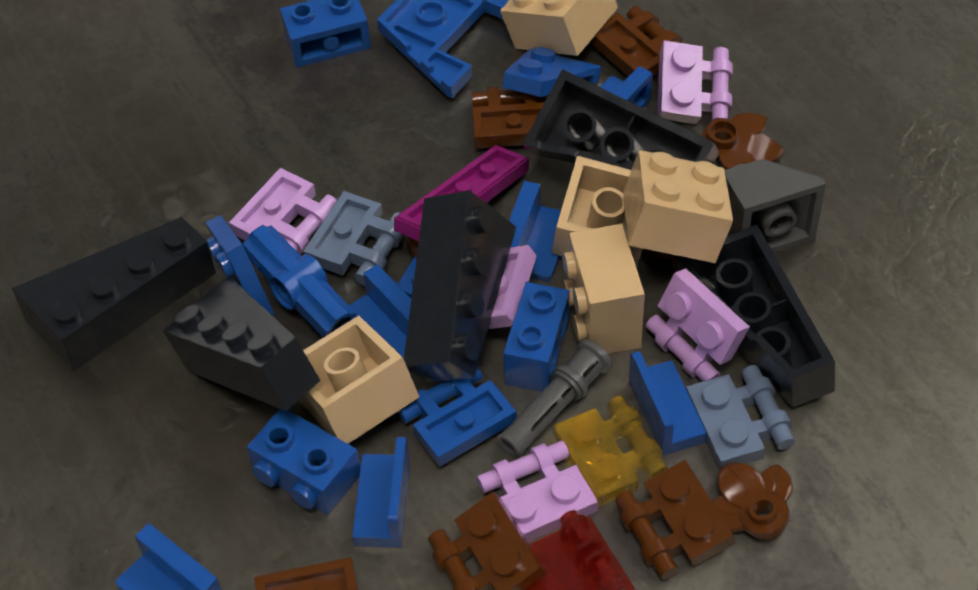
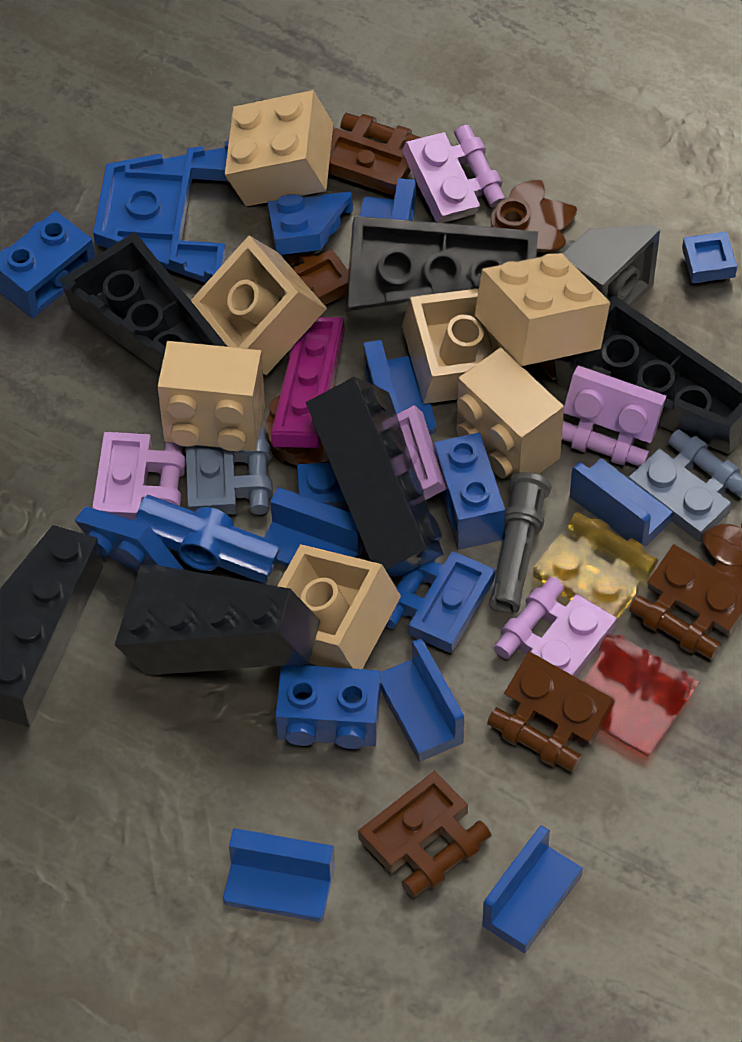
camera: 30 degrees left, 5 degrees up
none -> black wedge [60,232,228,373]
none -> tan brick [158,341,265,451]
none -> tan brick [191,236,327,375]
none -> plate [682,231,737,283]

